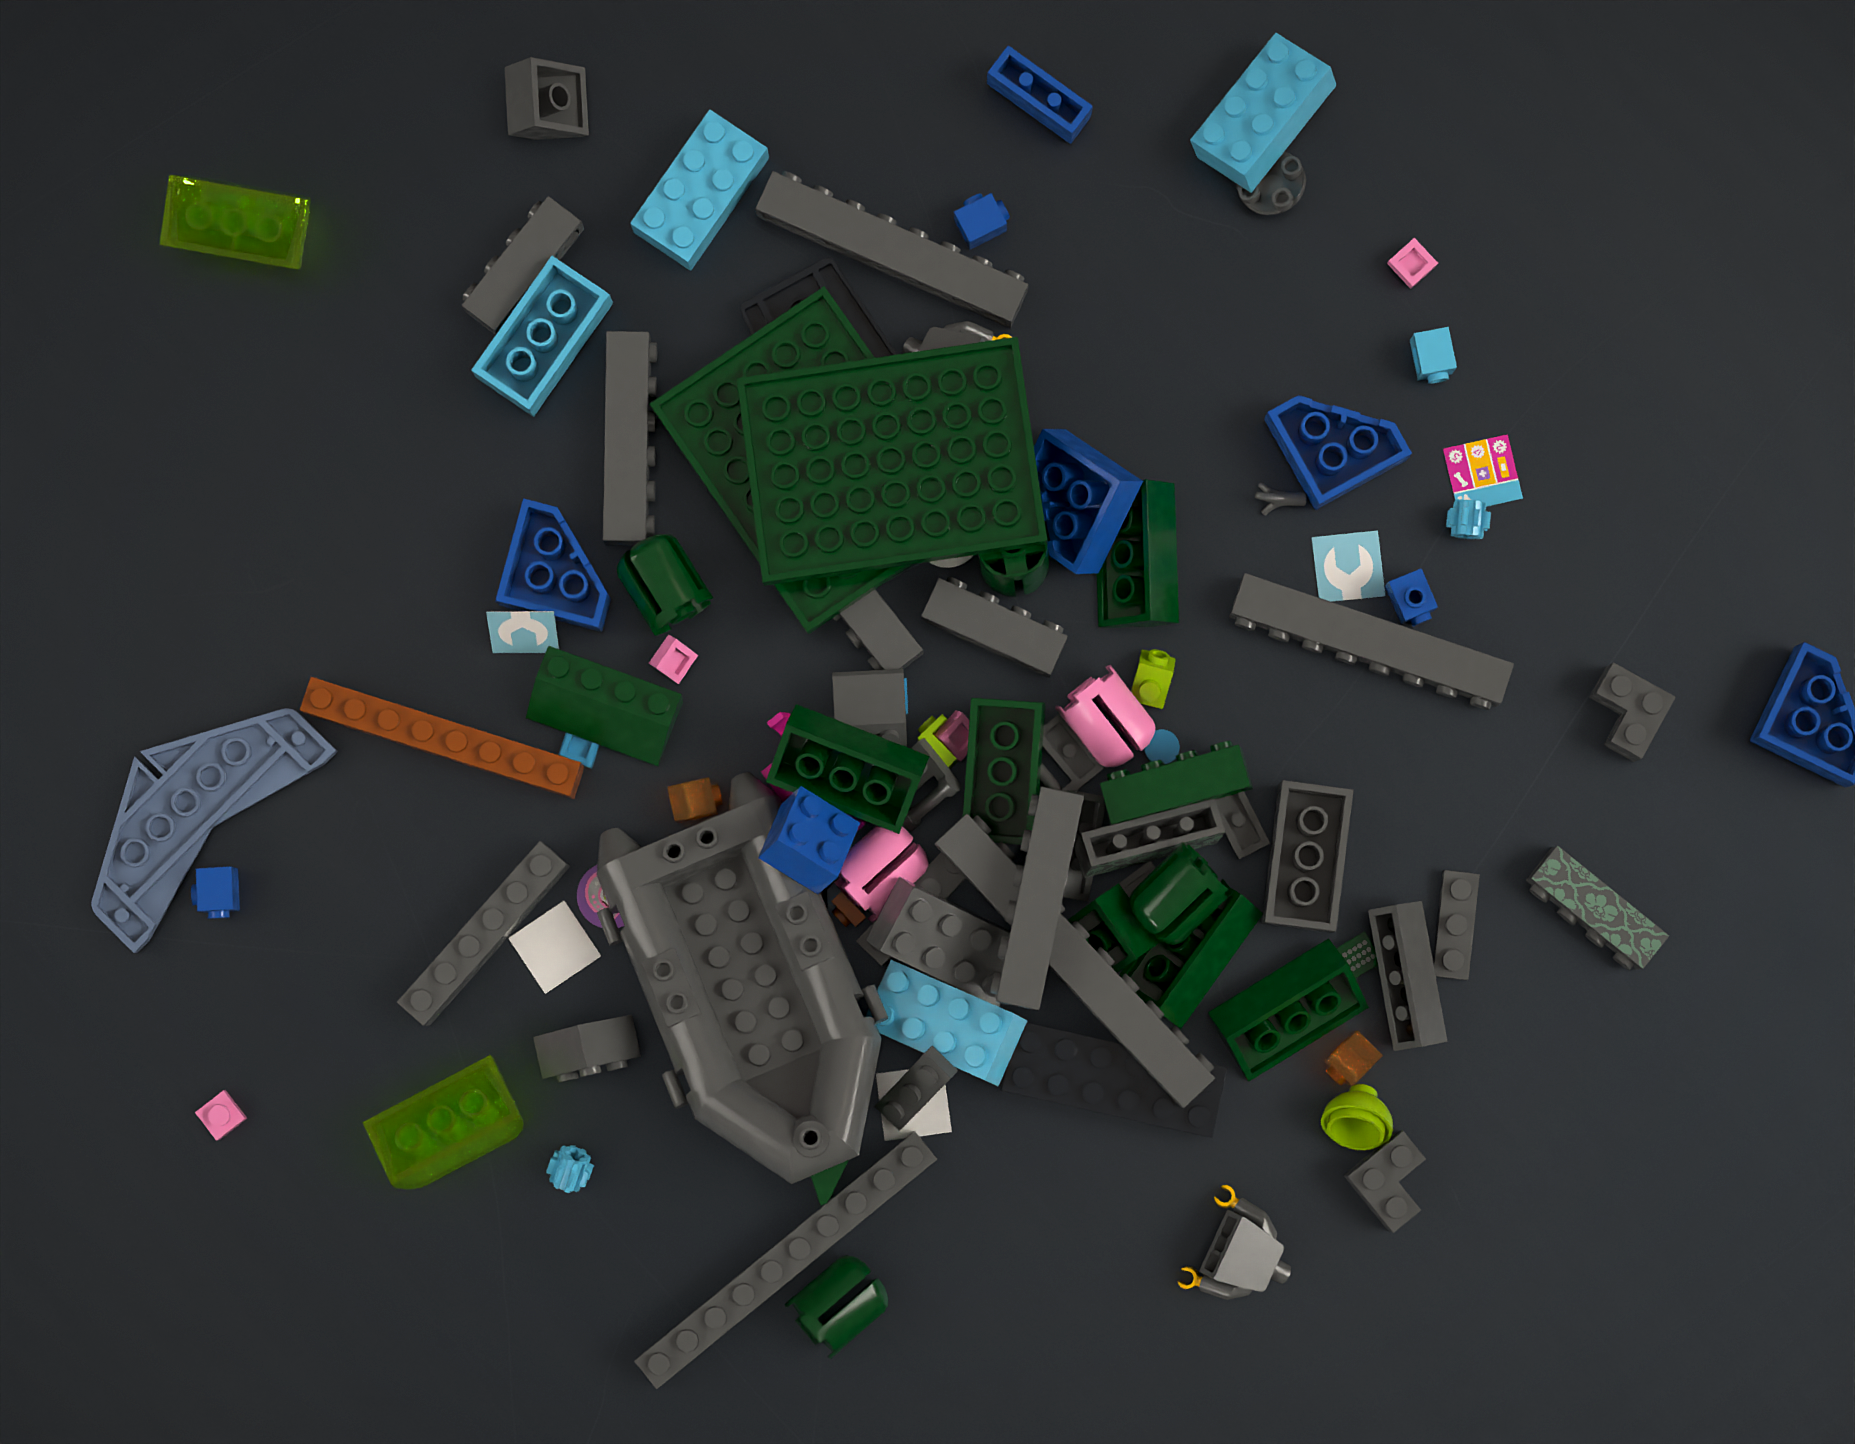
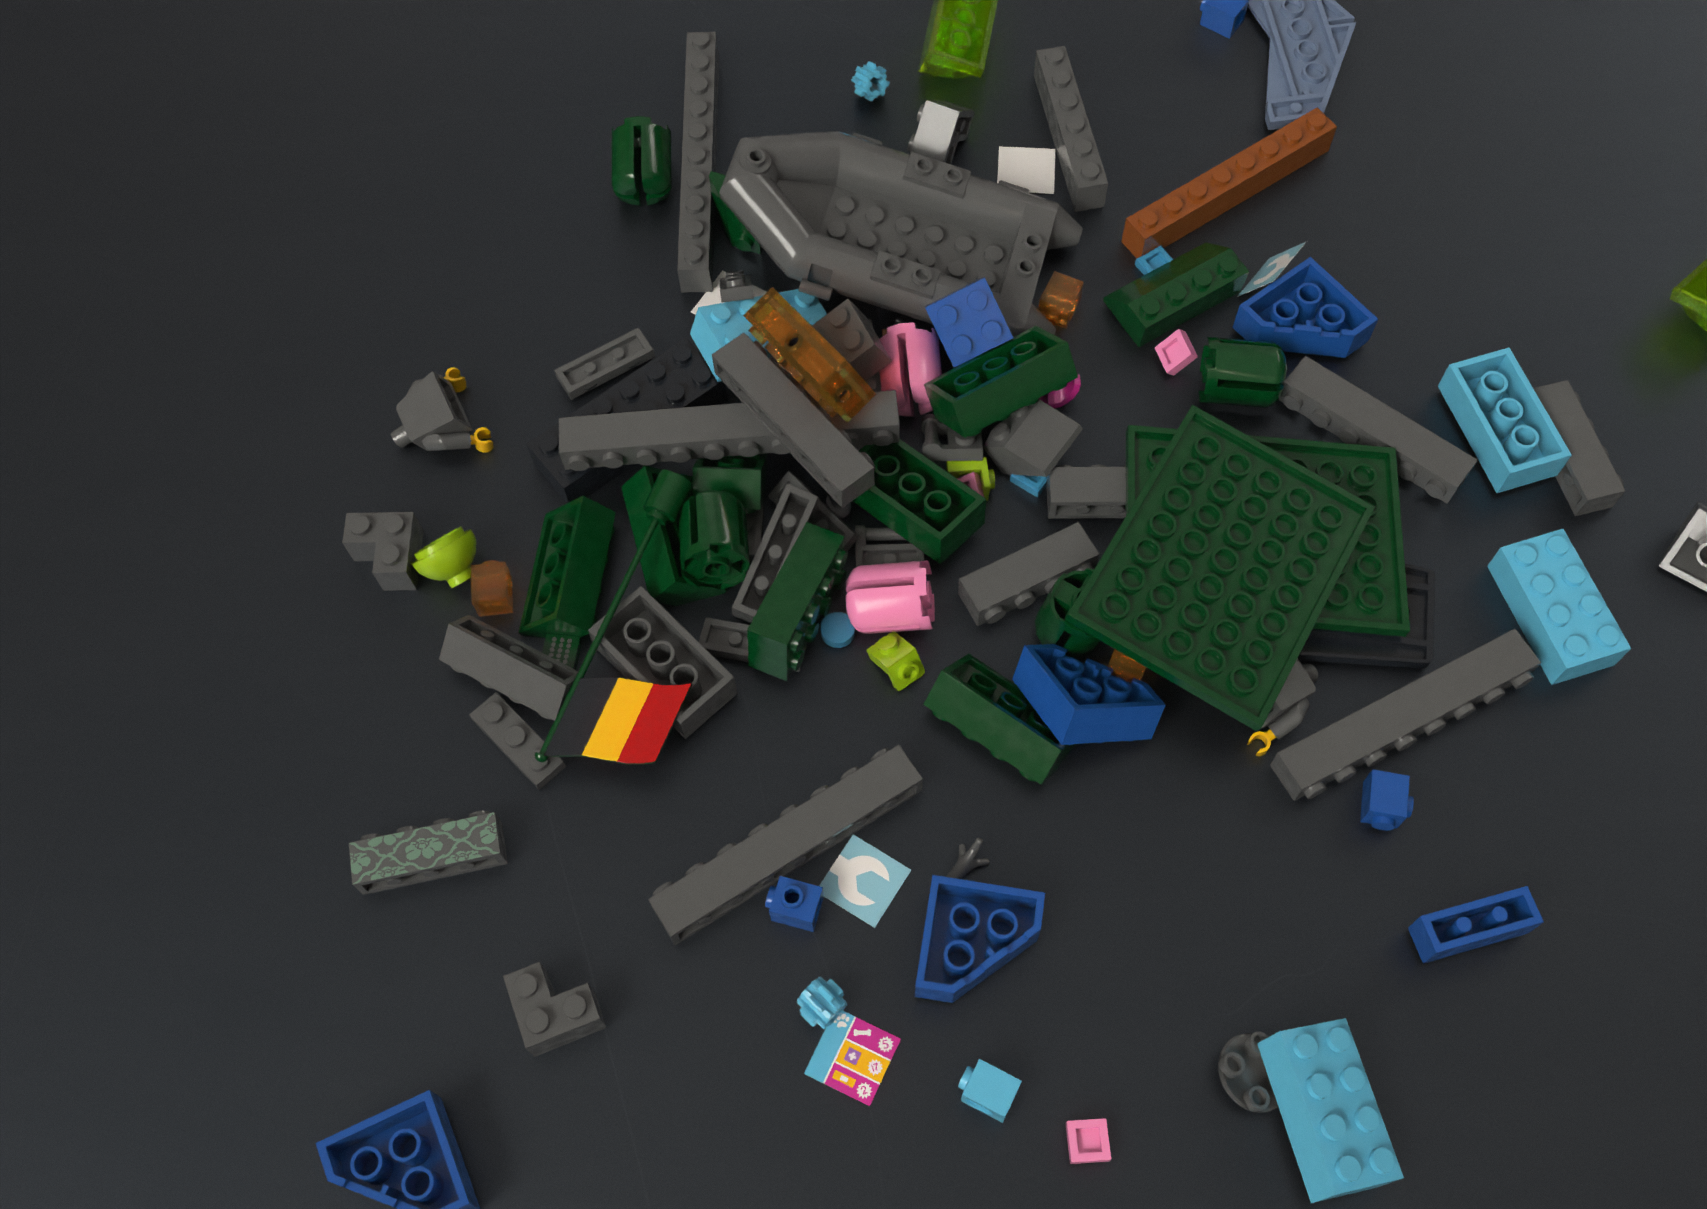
camera: 130 degrees right, 20 degrees down
none -> flag [535,470,692,765]
none -> dark grey plate [554,328,655,400]
none -> clear orange brick [743,287,877,423]

